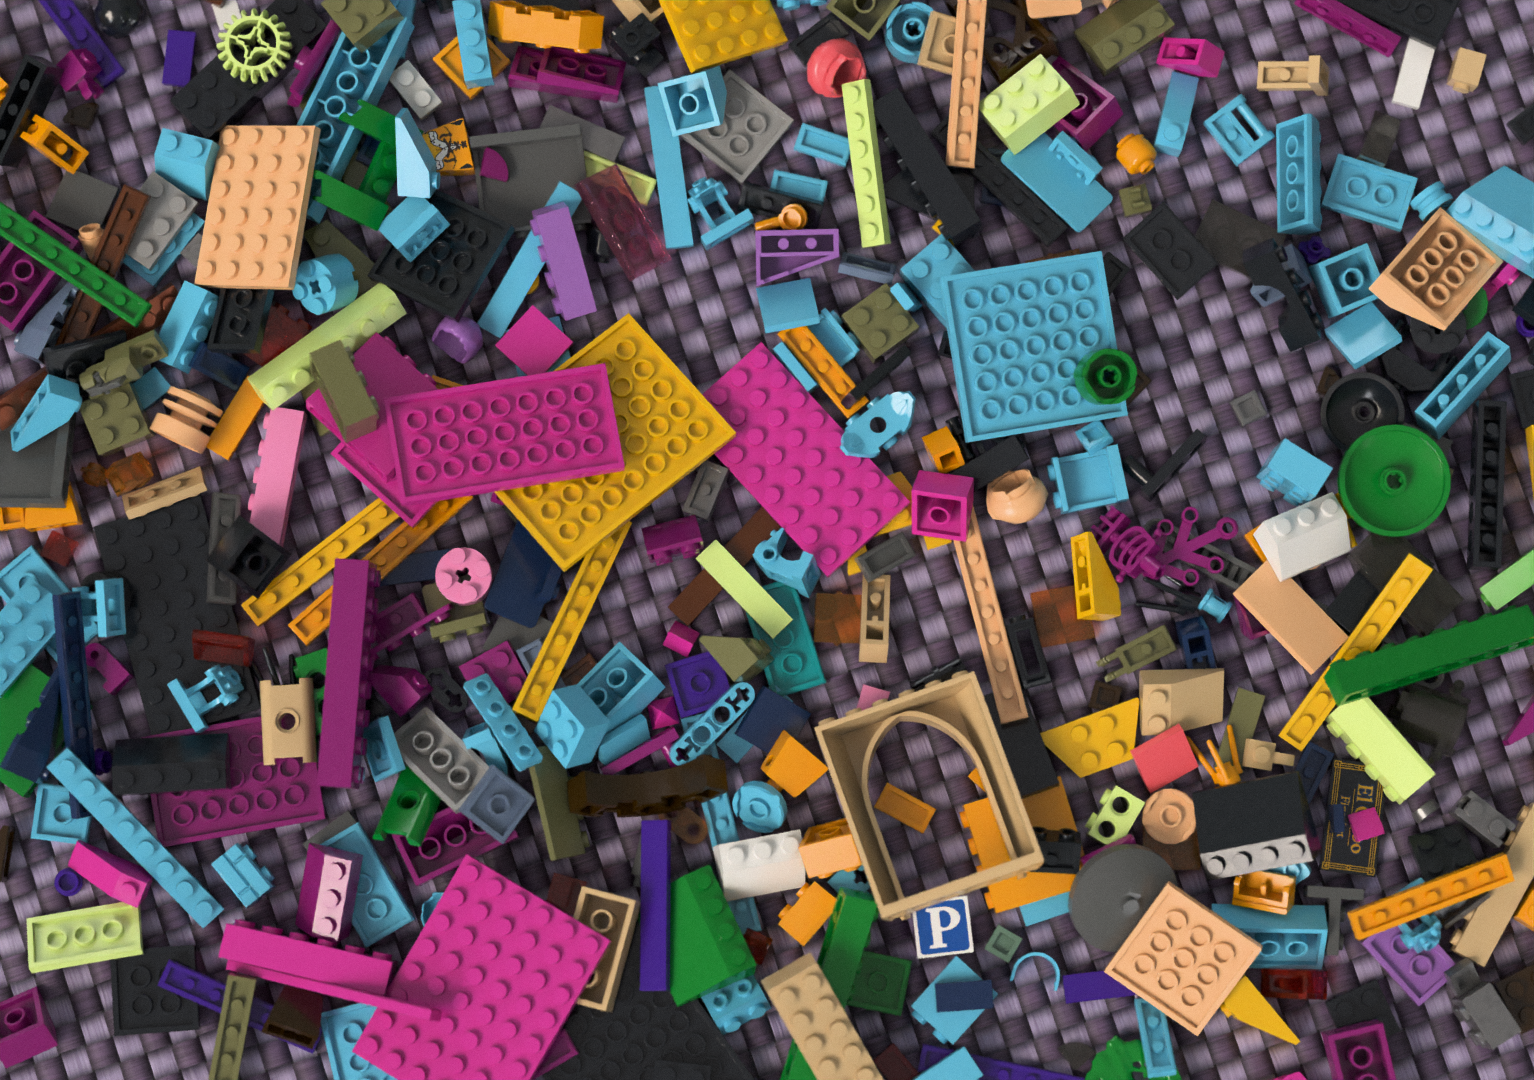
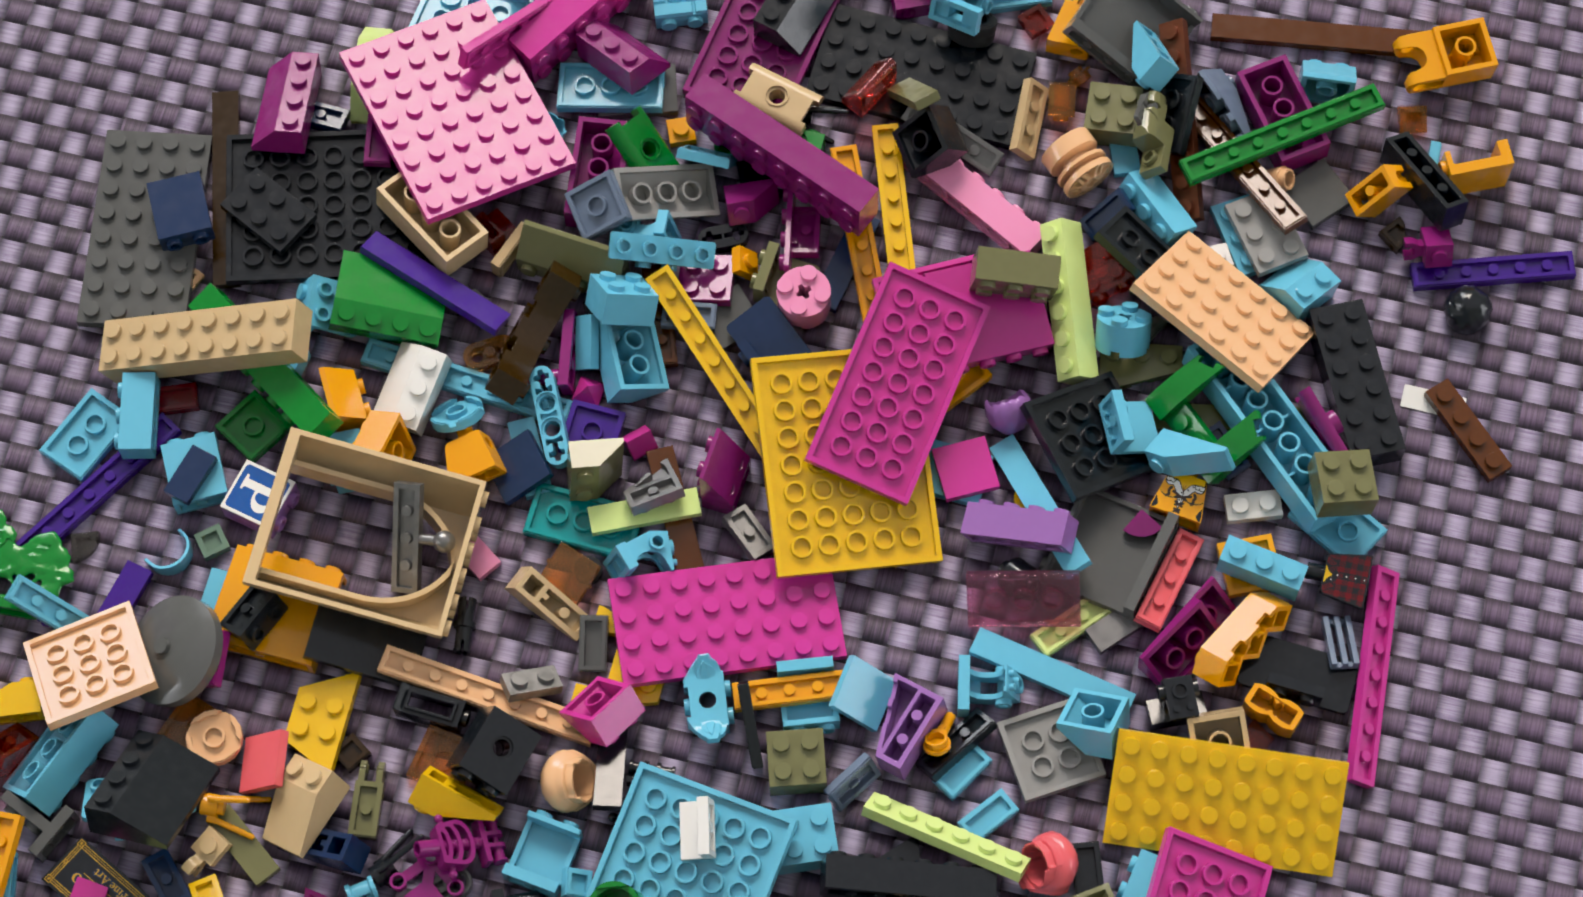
camera: 125 degrees right, 15 degrees down
dark purple tile [162,30,197,87] -> none
medium azure tile [167,664,244,734] -> none
light orange tile [206,375,265,461] -> none
yellowish green gear [216,8,293,84] -> none
clear red tile [743,928,773,965] -> none
light orange tile [874,782,936,834] -> none
medium azure tile [890,282,922,312] -> none
light orange brick [922,426,965,474] -> none
yellowish green brick [1085,786,1145,846] -> none
light orange hinge [1232,870,1296,915] -> none
dark blue tile [1328,804,1345,833] -> none
none -> flat silver plate [391,480,455,594]
none -> black brick [446,706,542,798]
none -> tan tile [490,221,524,278]
none -> flat silver plate [499,665,563,702]
none -> flat silver wing [623,458,685,516]
none -> light orange plate [666,117,697,148]
none -> white panel [679,796,716,861]
none -> light orange plate [732,245,758,280]
none -> olive tile [887,77,941,111]
none -> coral tile [1133,527,1204,633]

